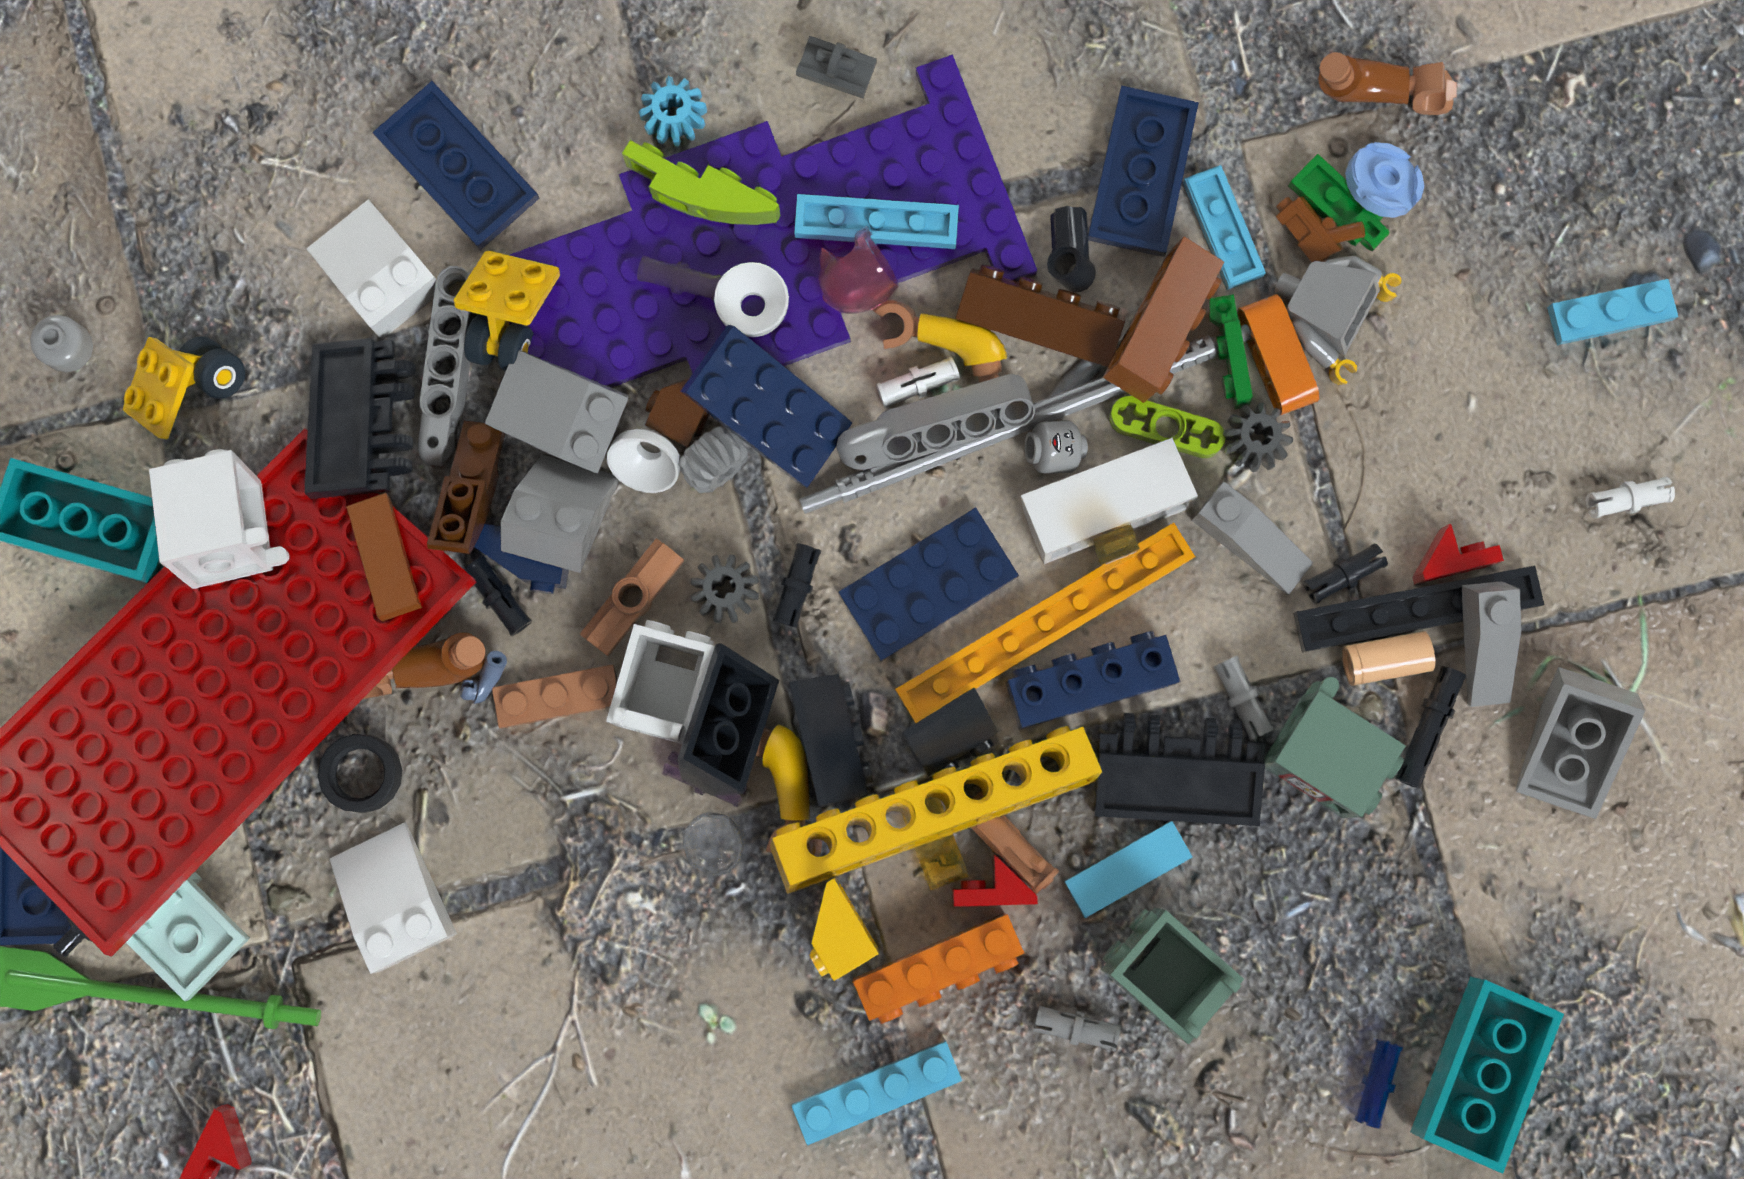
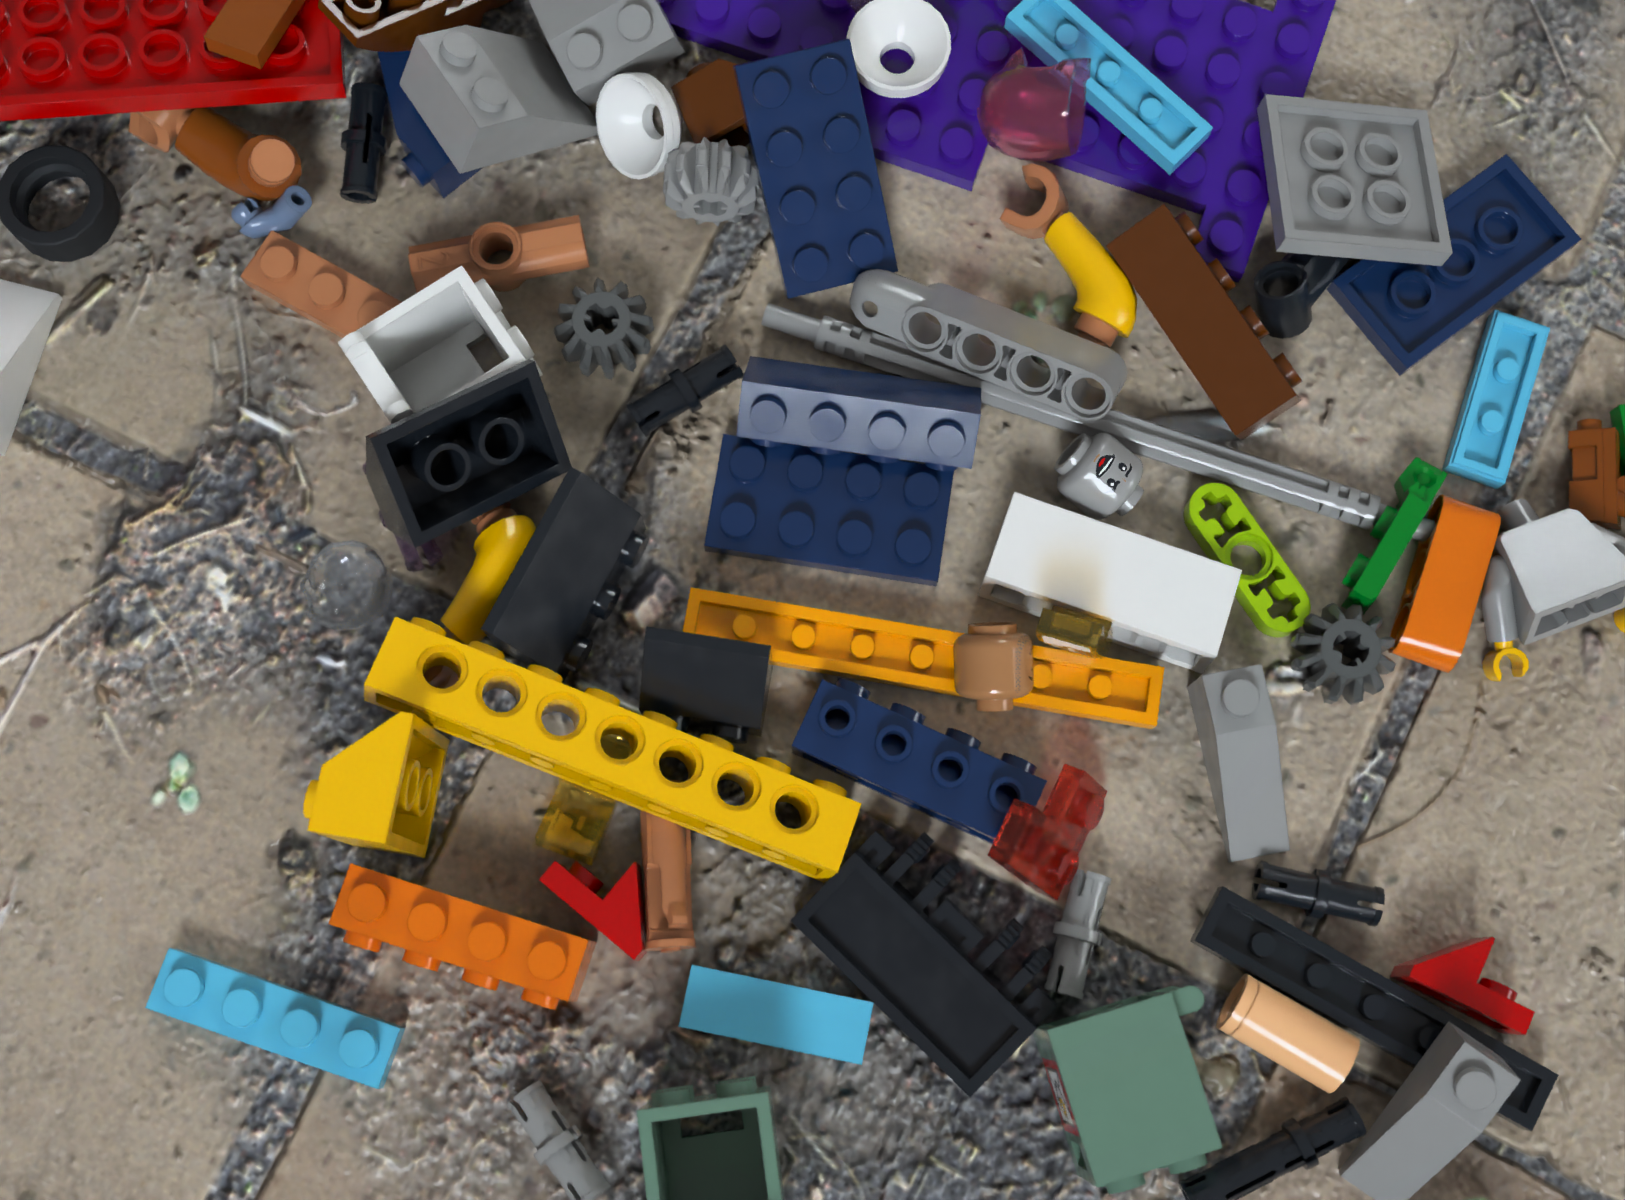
camera: 40 degrees right, 5 degrees down
white pin [876,356,960,408] -> none
dark orange brick [1103,236,1224,403] -> none
none -> brick [736,356,981,471]
none -> medium nougat head [953,622,1034,712]
none -> clear red plate [987,764,1108,901]
none -> light grey plate [1257,94,1453,266]

